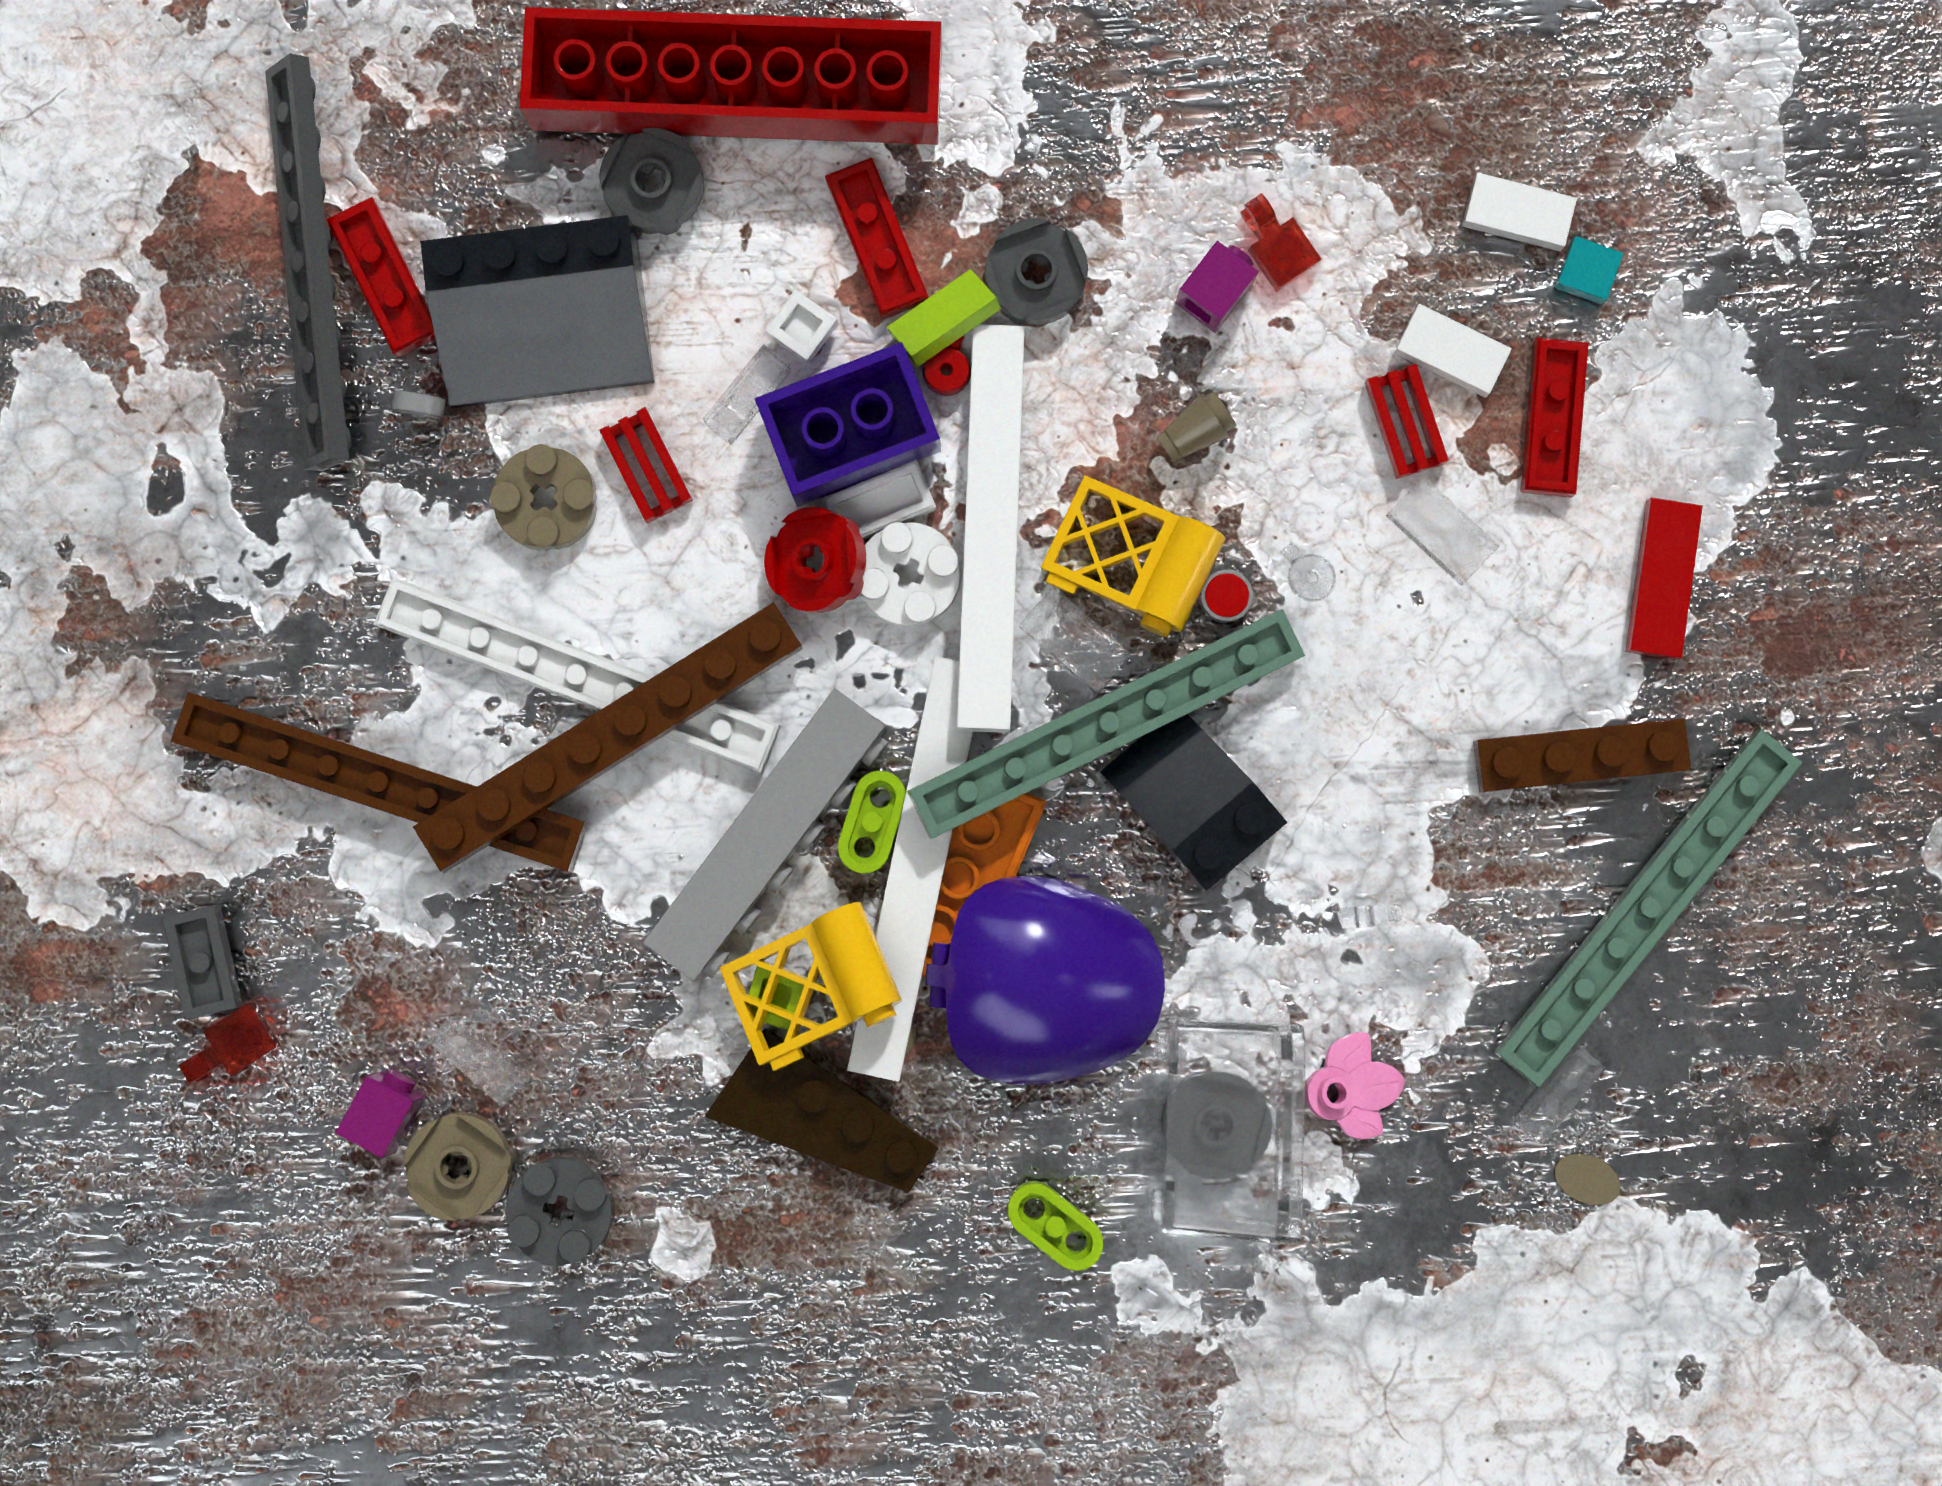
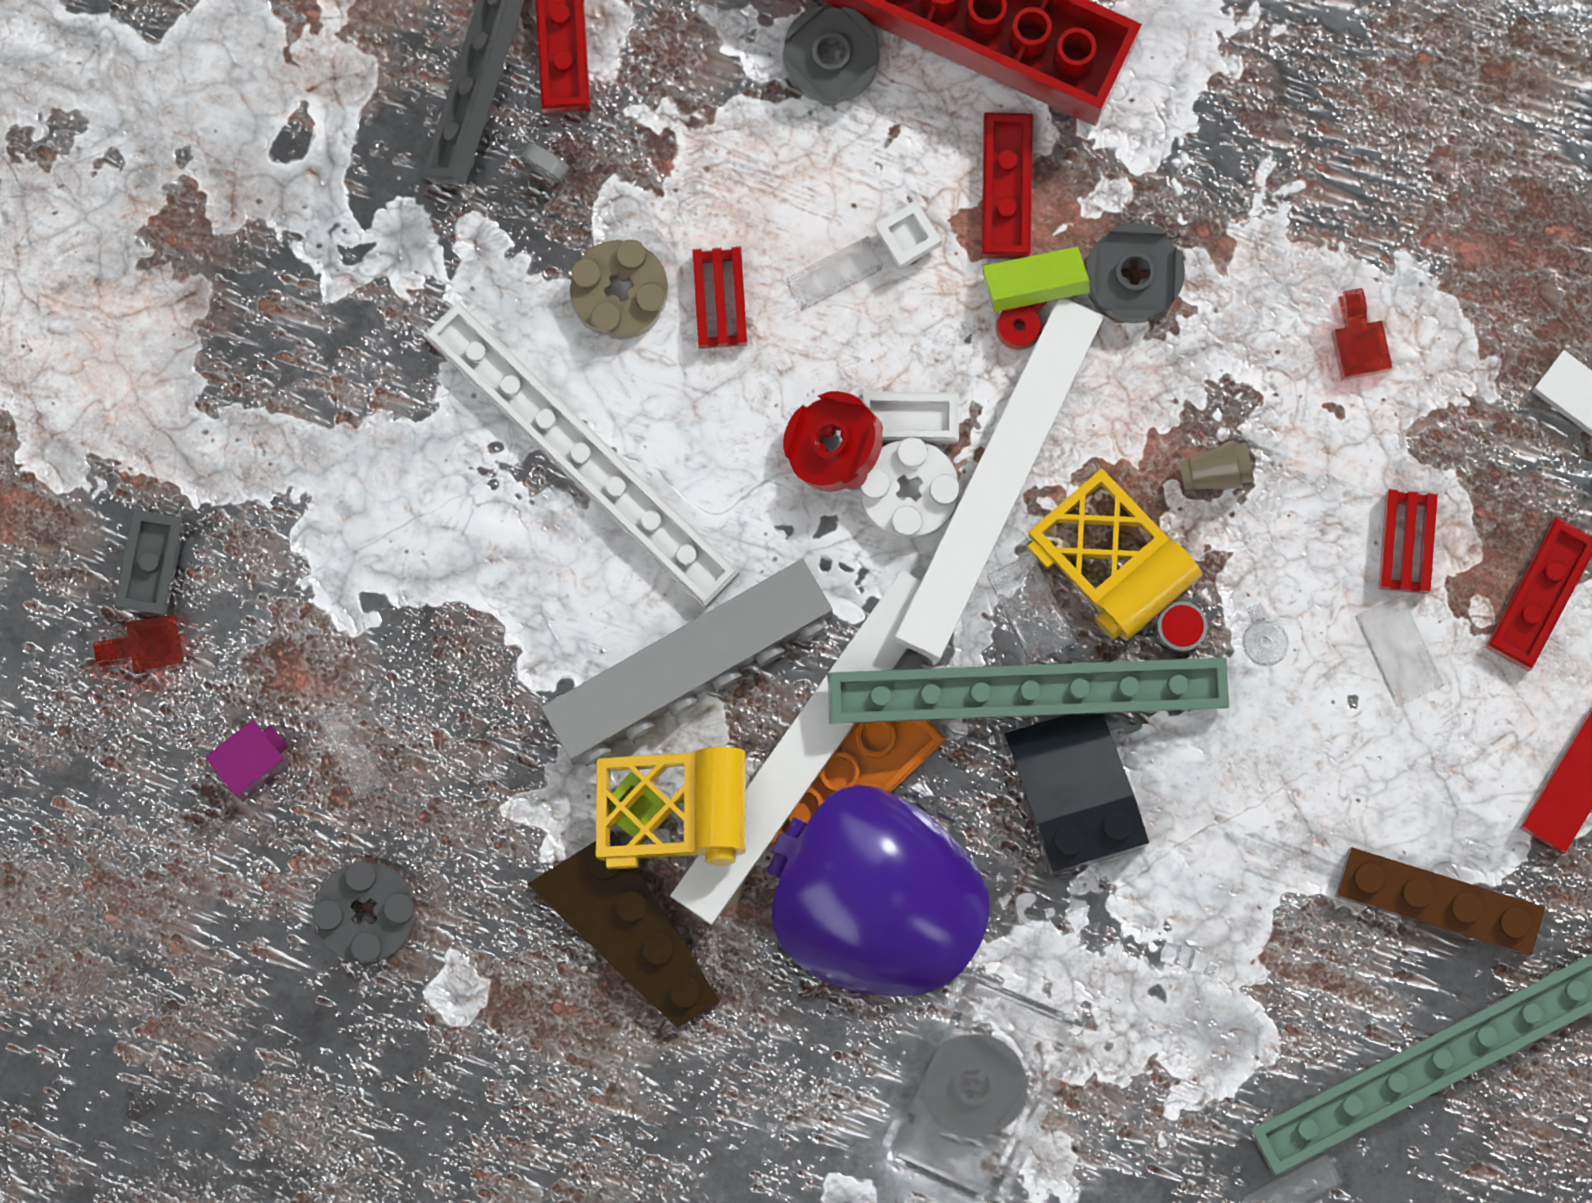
camera: 20 degrees right, 5 degrees down
reddish brown plate [170,692,588,872] -> none
dark tan plate [404,1112,515,1221] -> none
reddish brown plate [413,602,803,873] -> none
black slope [420,215,655,408] -> none
dark purple brick [754,342,941,507] -> none
lime plate [838,771,906,874] -> none
lime plate [1008,1181,1103,1271] -> none
magenta brick [1175,240,1259,333] -> none
bright pink plate [1304,1032,1405,1140] -> none
white tile [1394,304,1512,398] -> none

